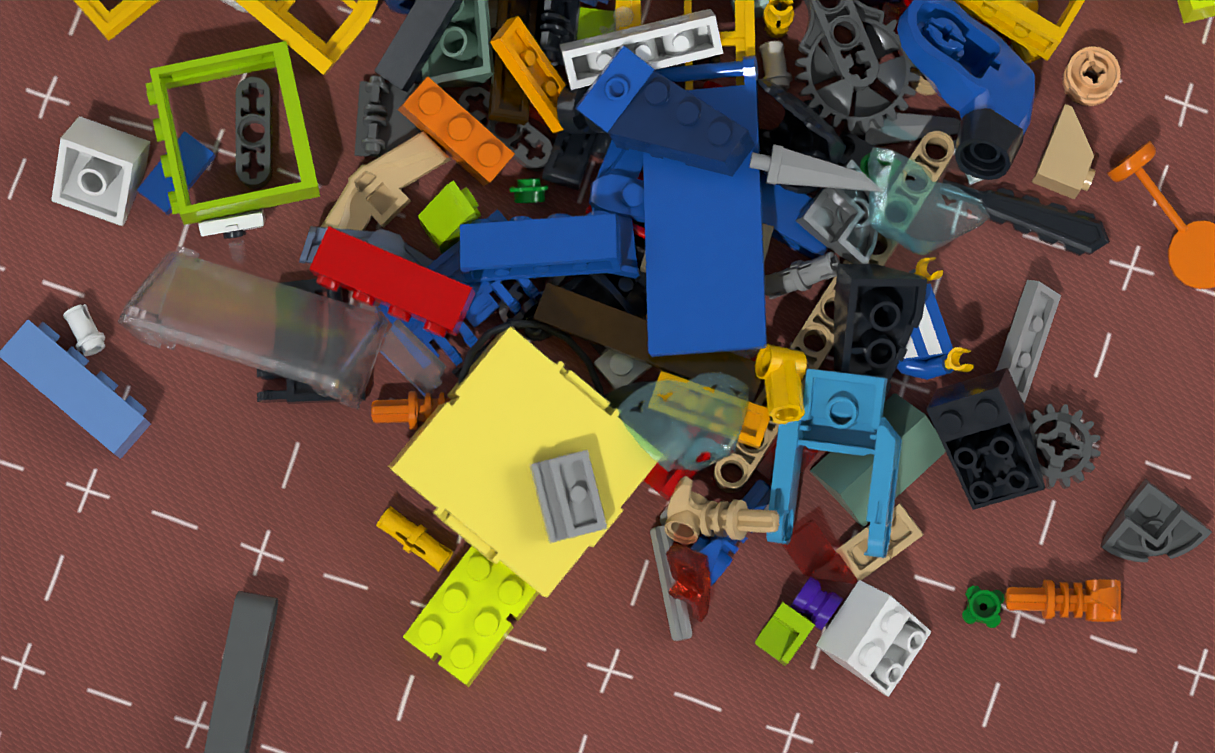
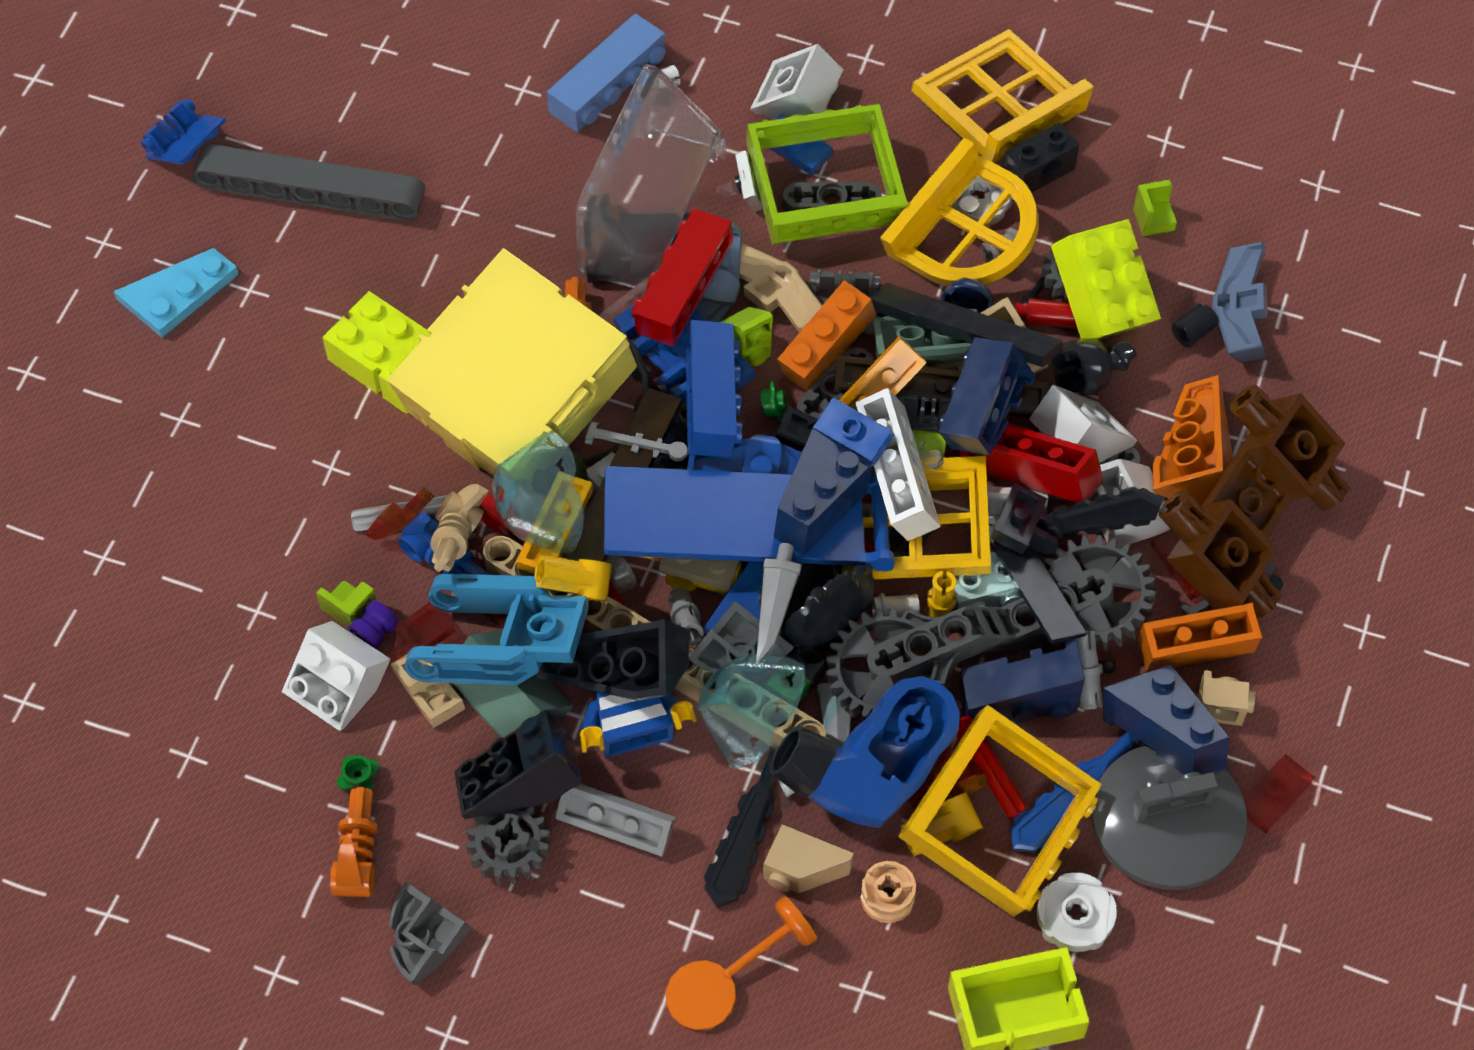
camera: 90 degrees right, 20 degrees down
light grey plate [529,450,607,543] -> none
none -> light grey piece [585,421,688,461]

